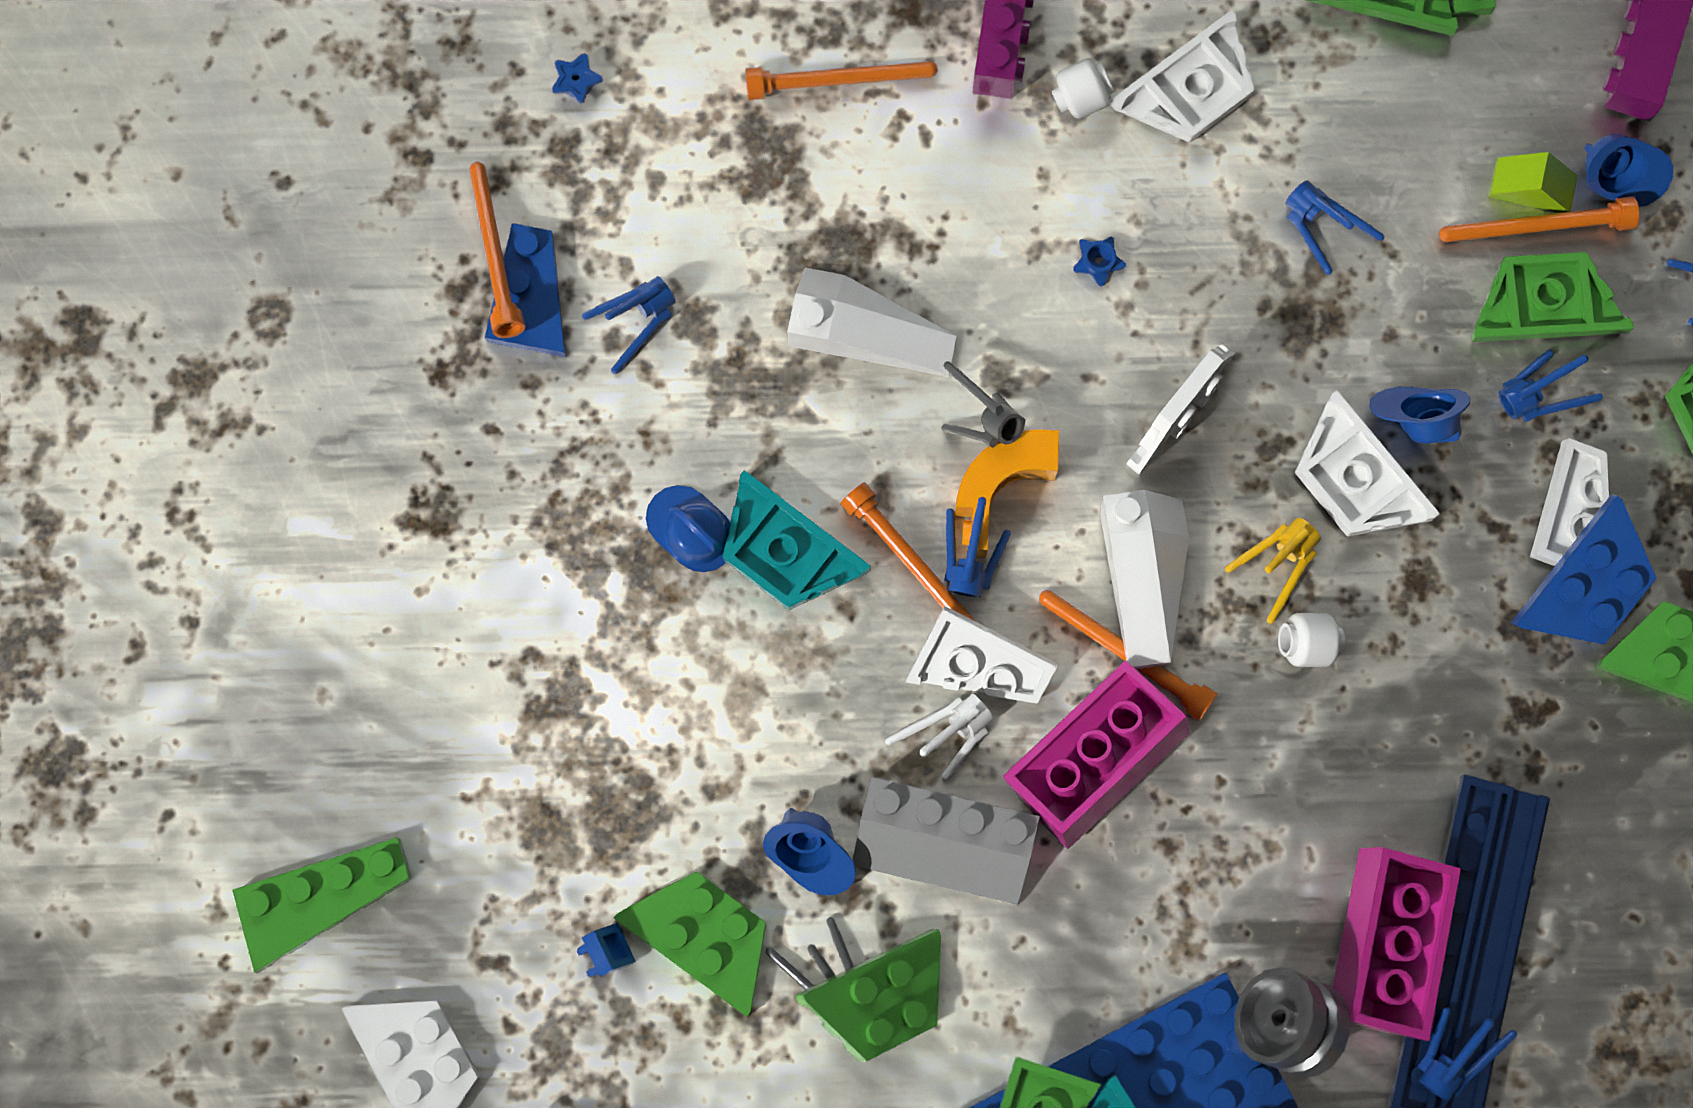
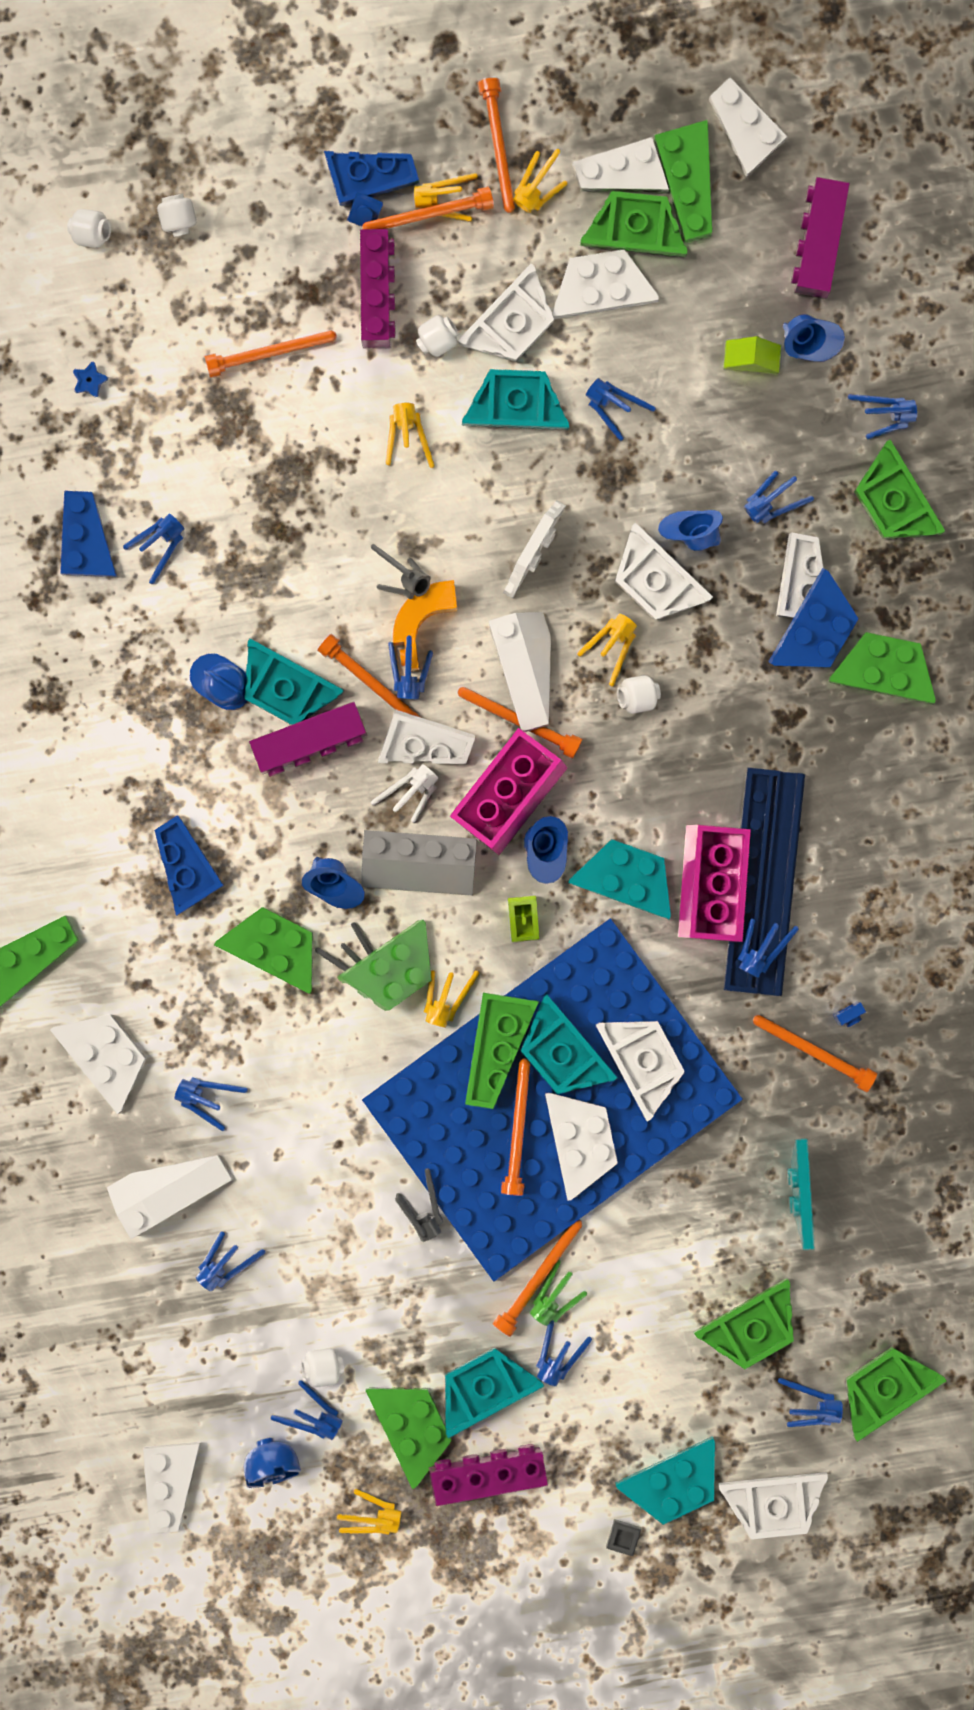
camera: 10 degrees left, 10 degrees up
orange piece [469,162,525,338] -> none
blue tile [577,923,636,977] -> none
white wedge [787,268,957,377] -> none
blue plate [1073,237,1126,287] -> none
flat silver wheel [1235,967,1350,1078] -> none
orange piece [1439,196,1639,242] -> none
bright green wing [1471,252,1634,342] -> none
none -> blue wing [154,815,224,916]
none -> magenta brick [249,702,367,777]
none -> yellow plant [386,403,434,468]
none -> yellow plant [424,970,479,1028]
none -> teal wing [462,369,569,430]
none -> lime slope [508,896,539,942]
none -> blue piece [524,816,568,884]
none -> white wing [553,249,659,319]
none -> teal wing [568,839,671,920]

